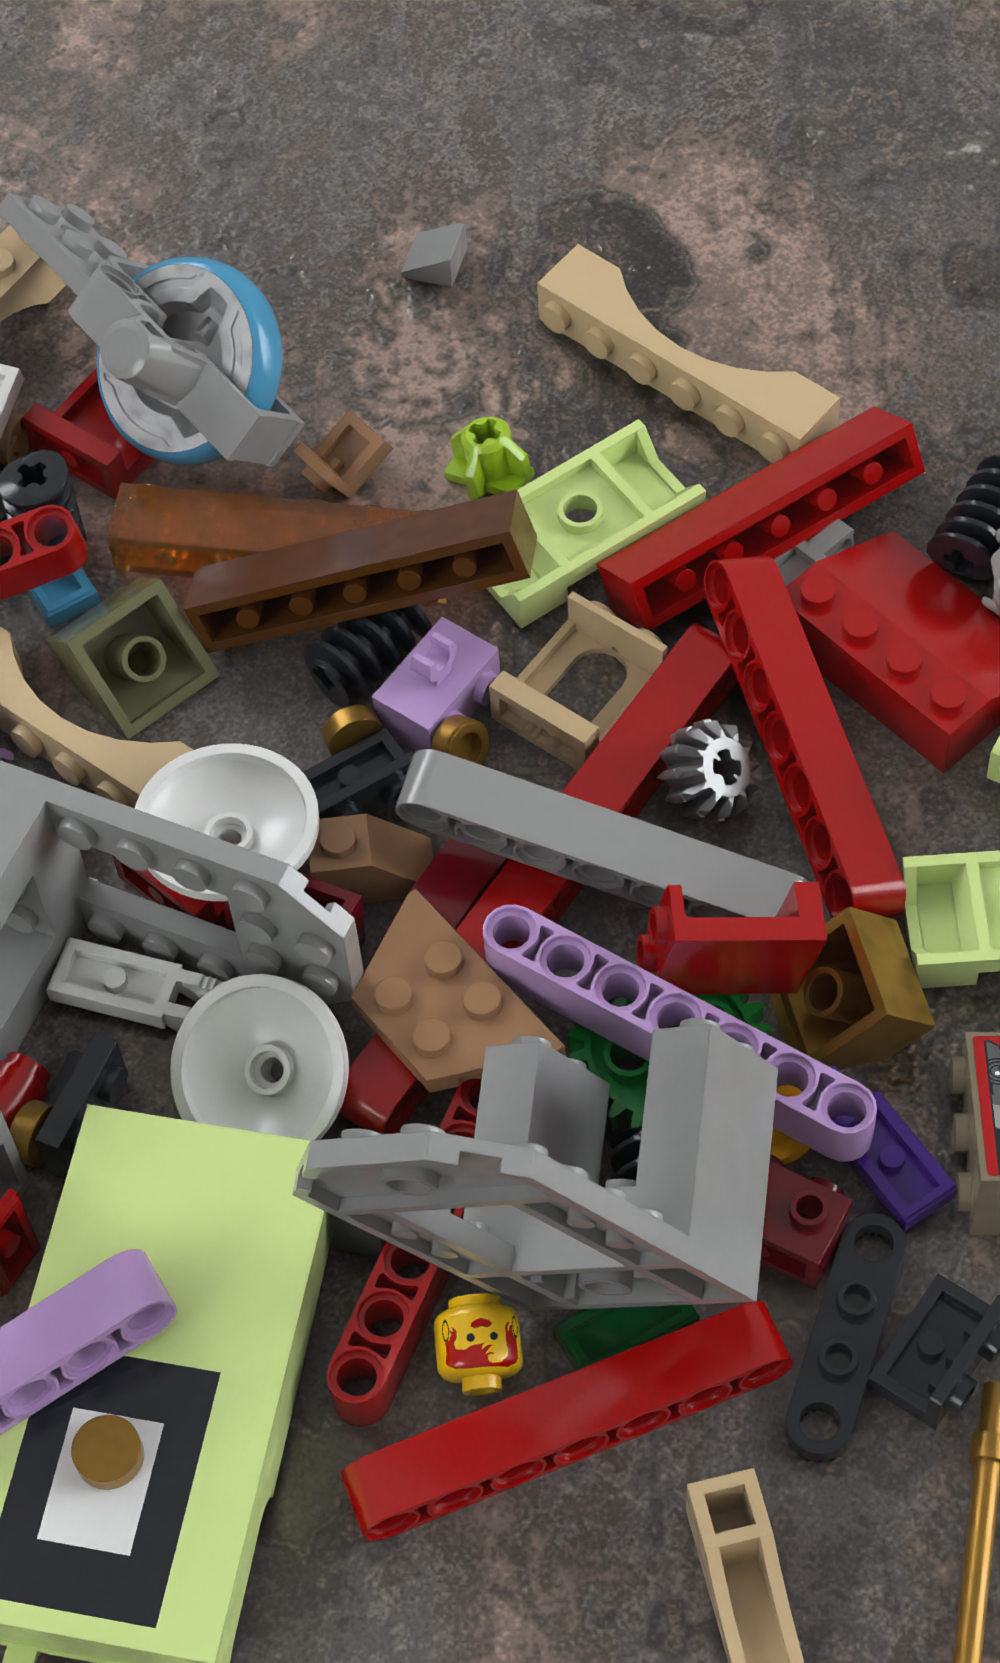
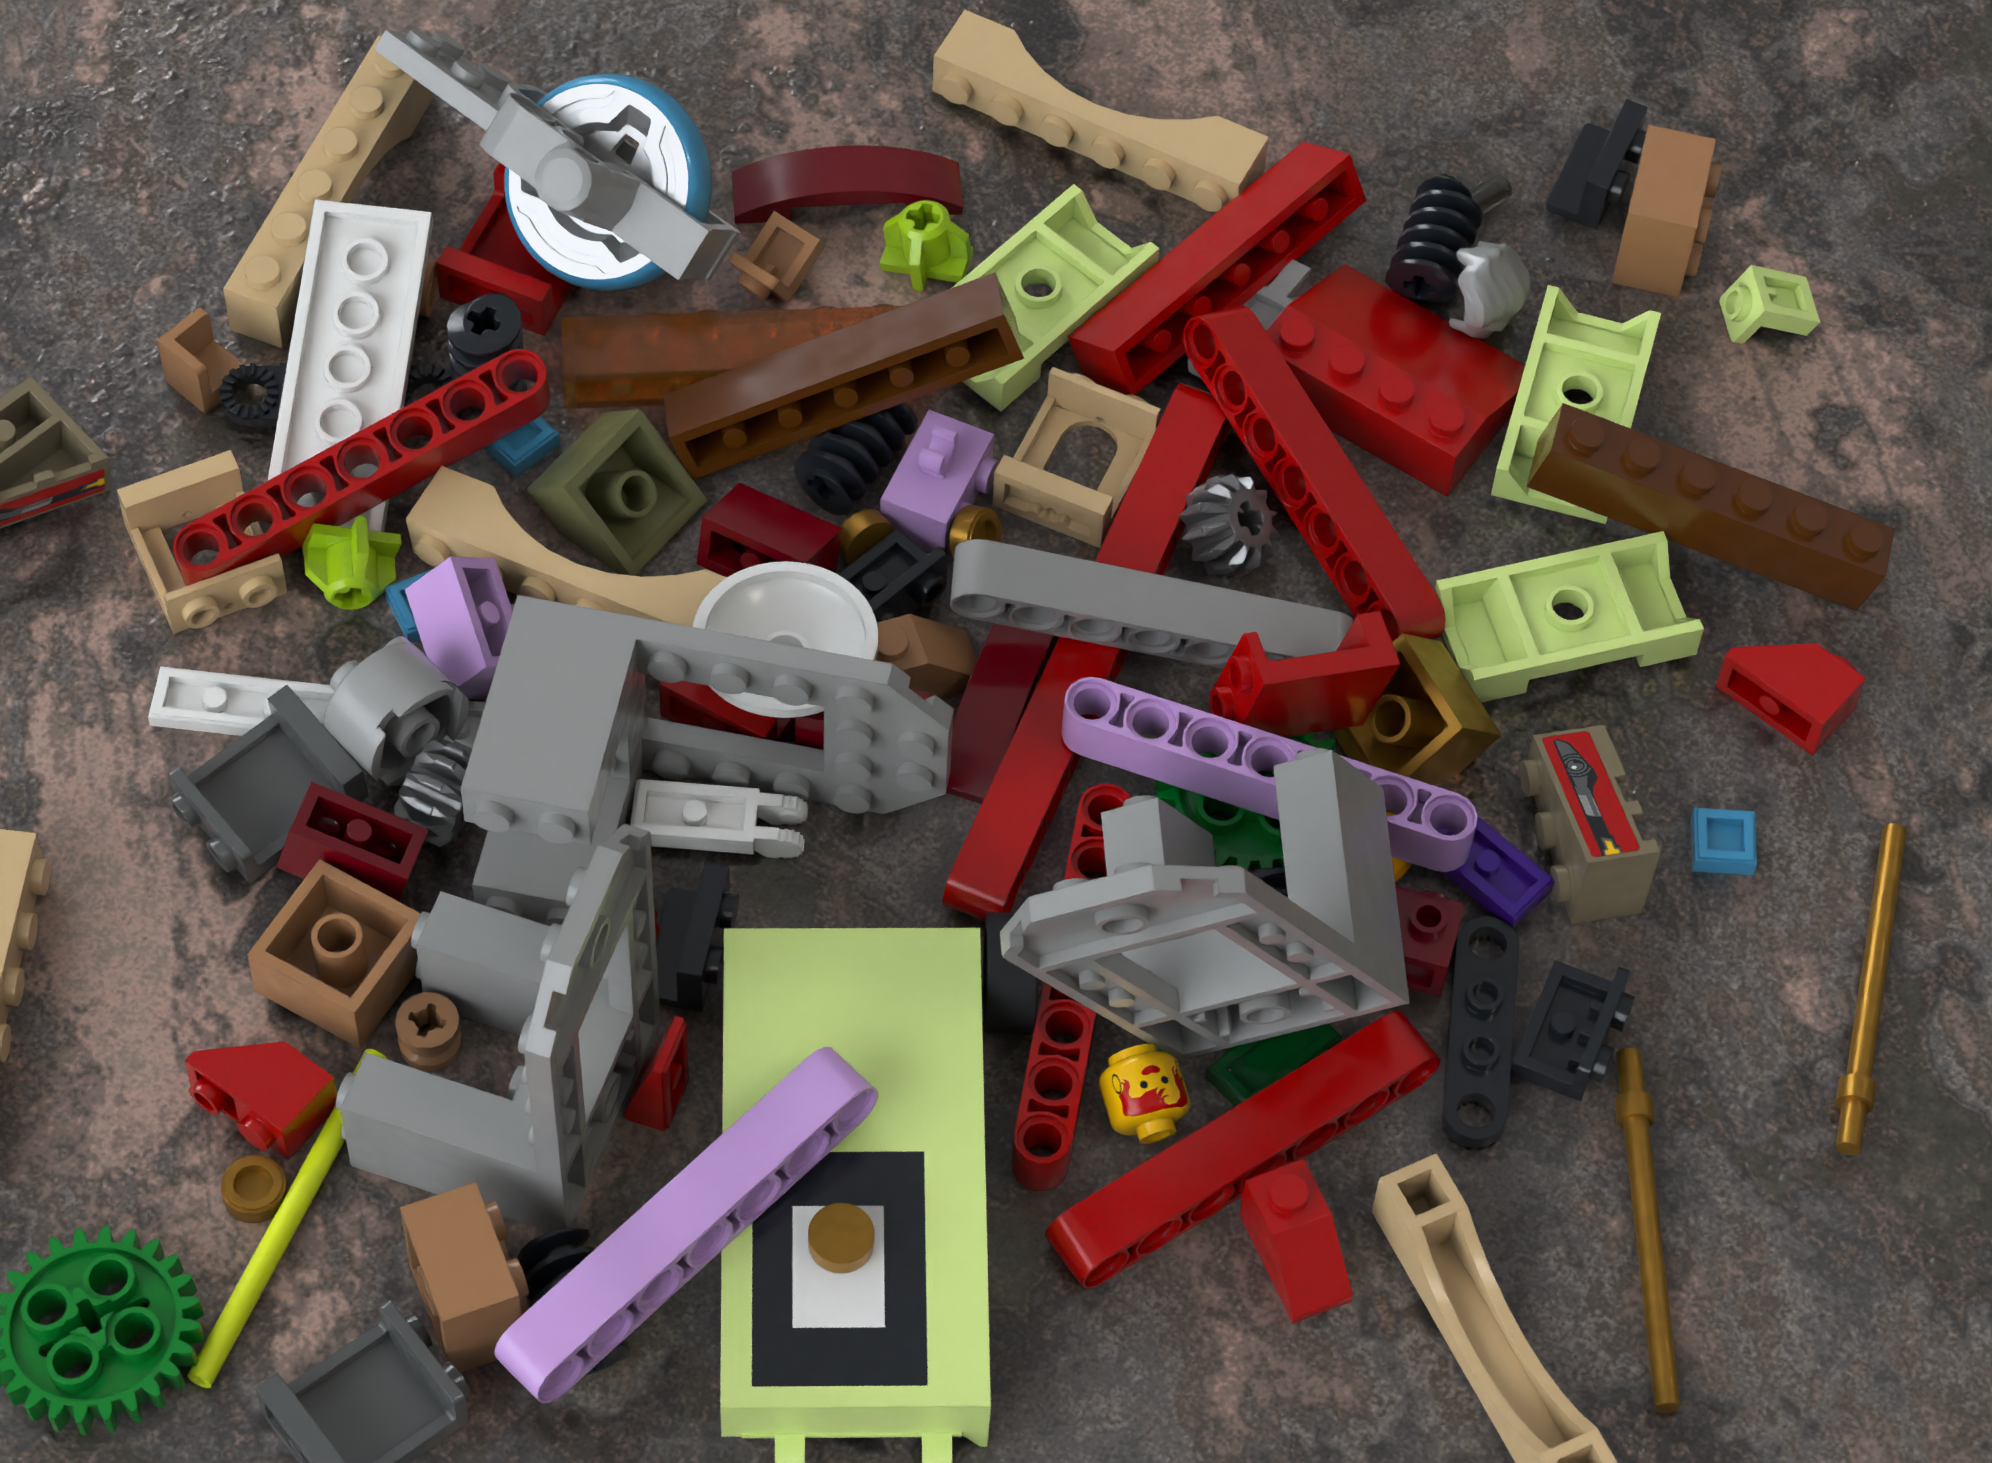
camera: 20 degrees left, 0 degrees up
pearl gold tile [10,1099,54,1167] -> none
white dish [170,974,349,1141] -> none
medium nougat wing [351,889,566,1093] -> none
light grey slope [401,223,467,287] -> none
none -> dark red brick [696,483,843,577]
none -> dark red slope [732,145,963,224]
none -> red slope [1239,1158,1353,1324]

